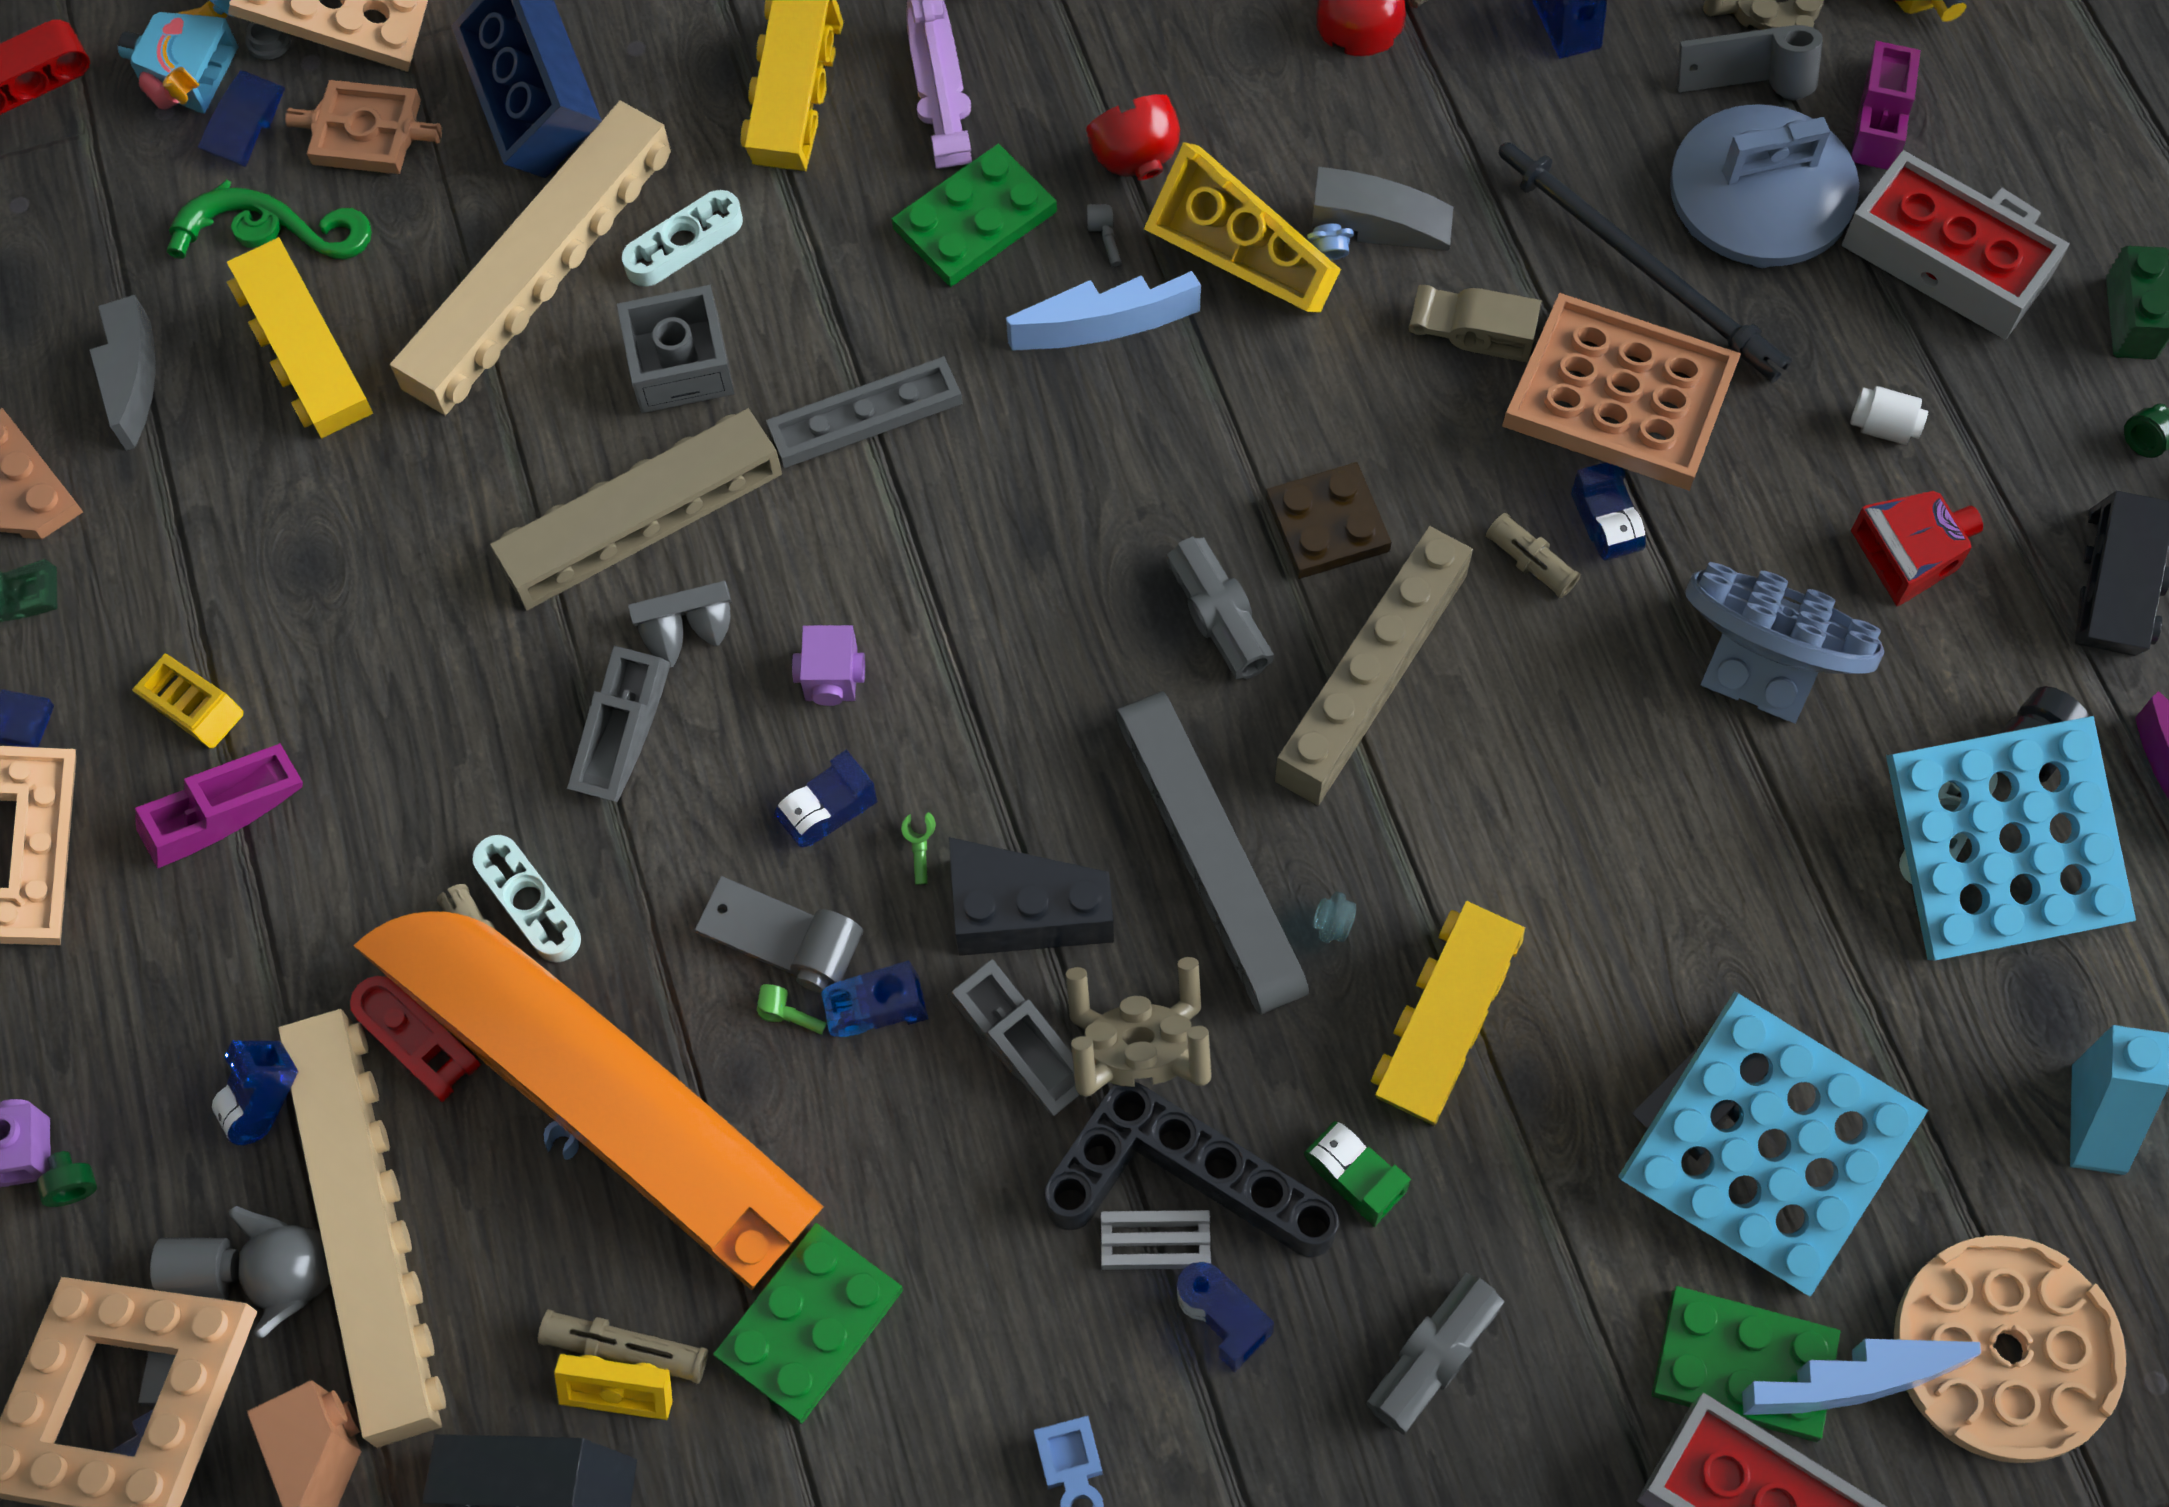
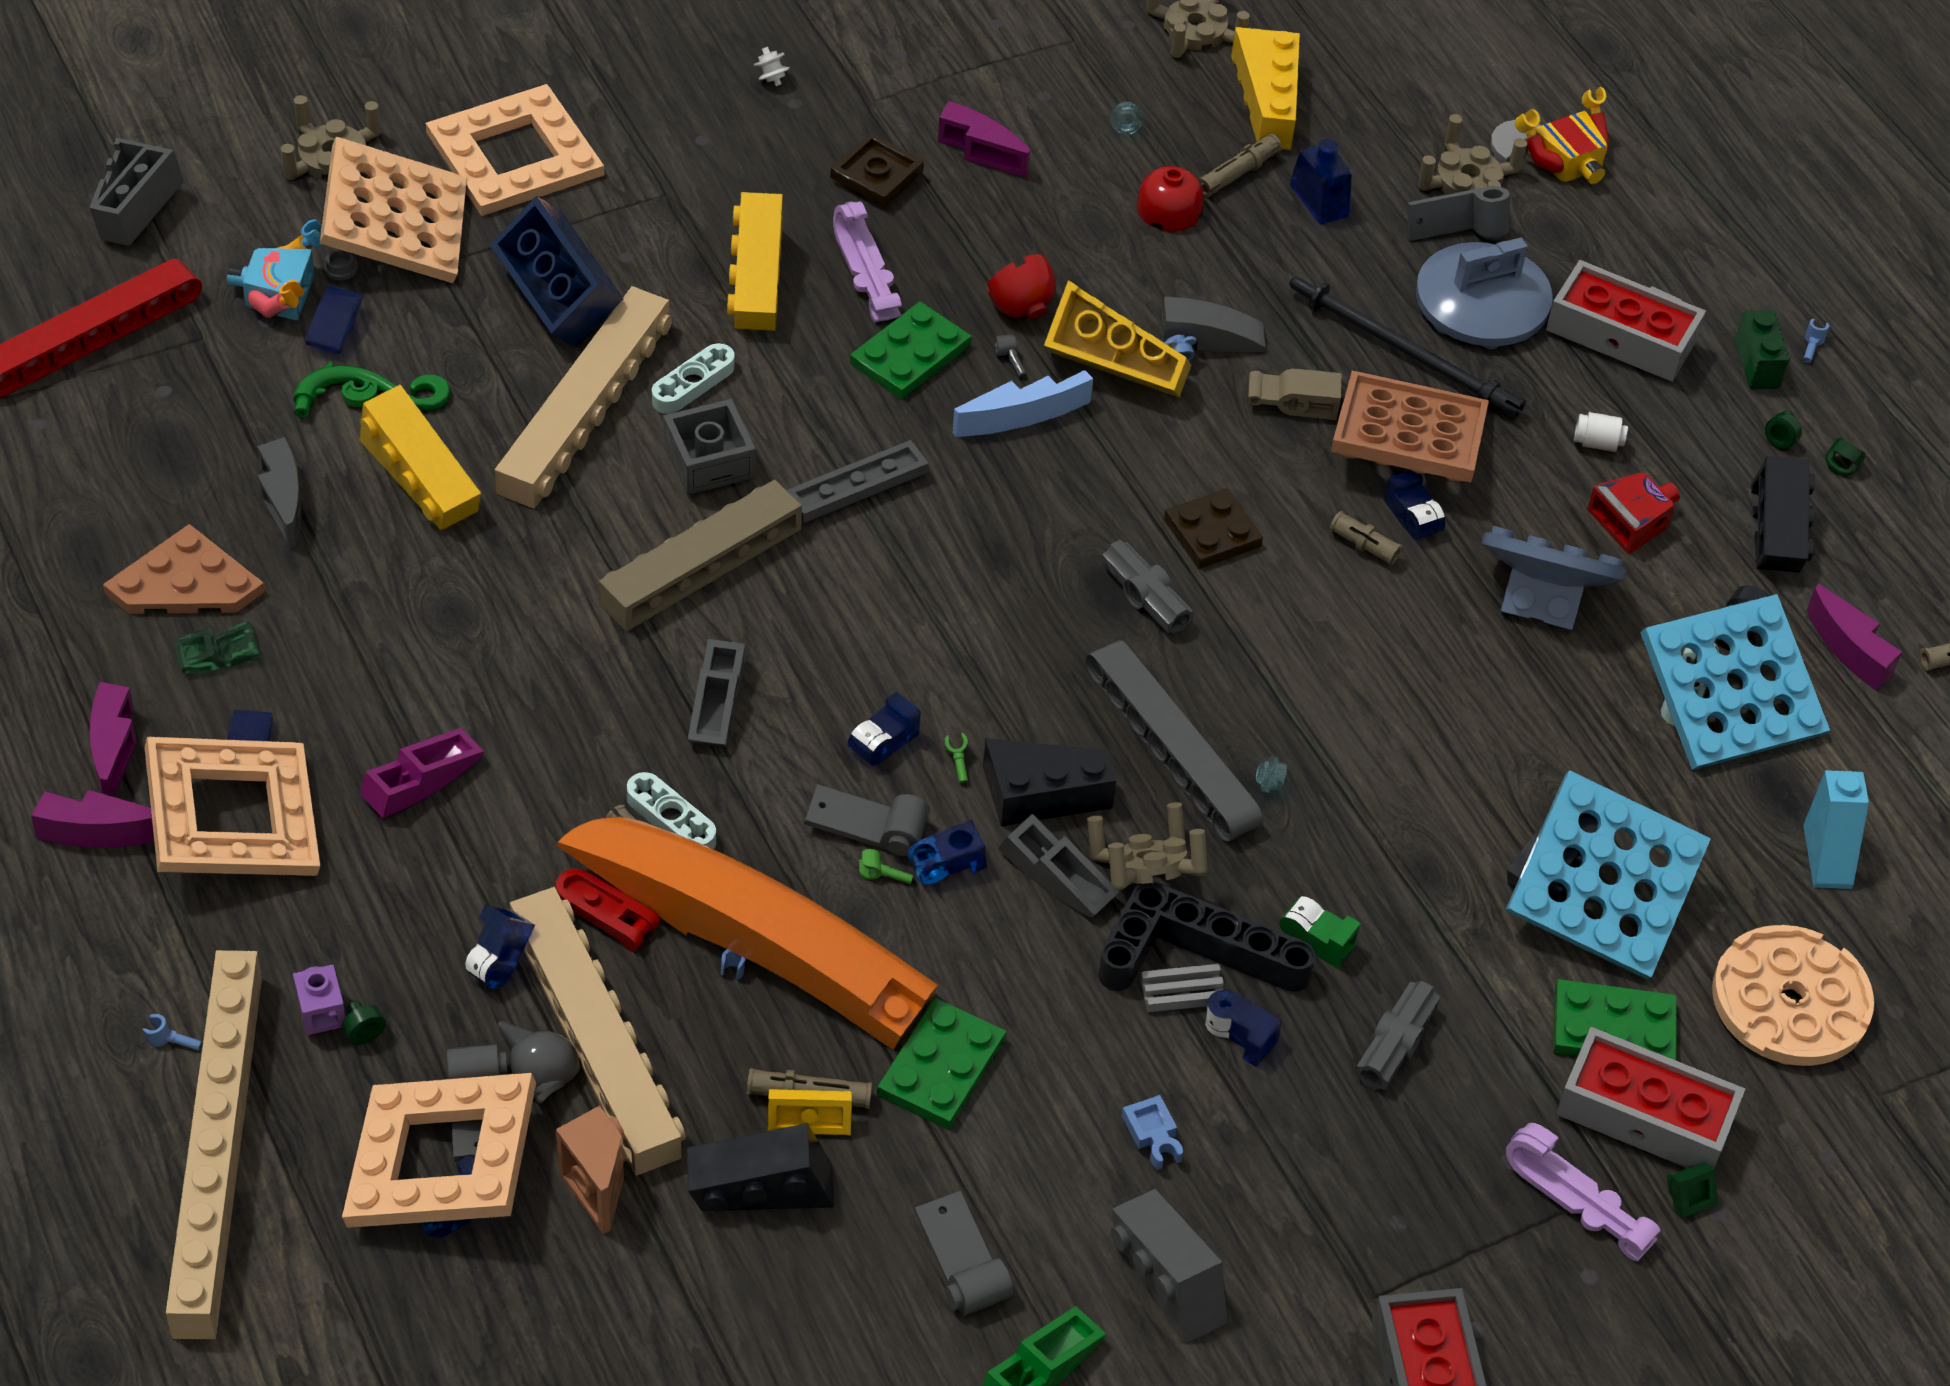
camera: 15 degrees left, 15 degrees down
yellow slope [132,653,243,748] -> none
nougat plate [286,80,442,174] -> none
dark grey tile [628,581,732,668] -> none
medium lavender brick [792,625,865,706] -> none
dark tan brick [1275,526,1473,806] -> none
yellow wedge [1371,901,1525,1126] -> none
light blue slope [1742,1339,1981,1415] -> none
magenta slope [1850,41,1921,170] -> none

